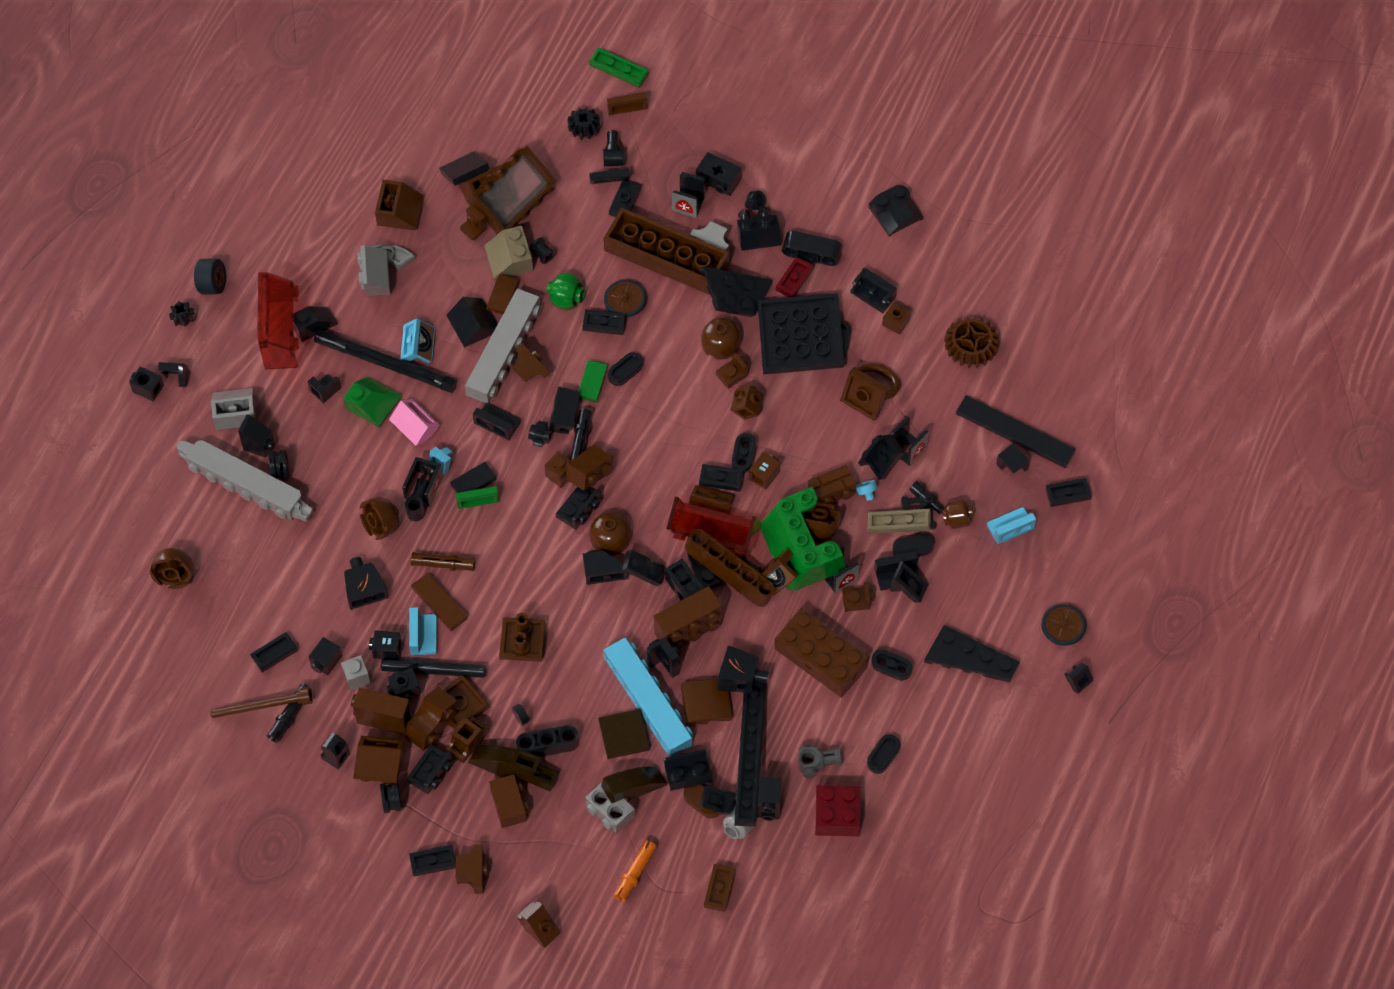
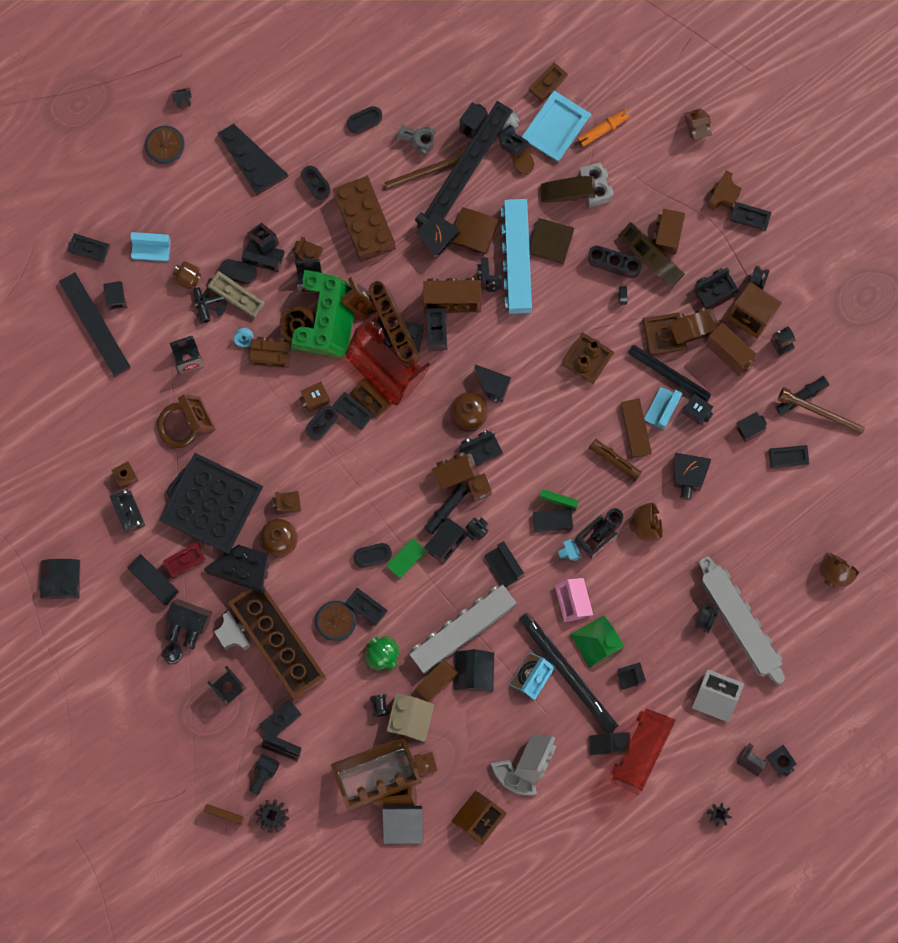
camera: 150 degrees left, 15 degrees up
black wheel [194,259,226,295] -> none
black slope [238,414,275,458] -> none
light grey brick [341,655,370,691] -> none
black brick [386,668,421,701] -> none
reddish brown brick [446,716,490,764] -> none
reddish brown brick [511,343,550,382] -> none
green tile [589,47,649,88] -> none
black plate [622,549,665,587] -> none
black bracket [663,749,713,791] -> none
black brick [696,152,742,196] -> none
reddish brown brick [730,385,764,420] -> none
dark red brick [815,785,860,837] -> none
black bracket [858,434,905,480] -> none
reddish brown gear [944,315,999,368] -> none
none -> reddish brown piece [384,148,466,189]
none -> medium azure piece [522,91,591,162]

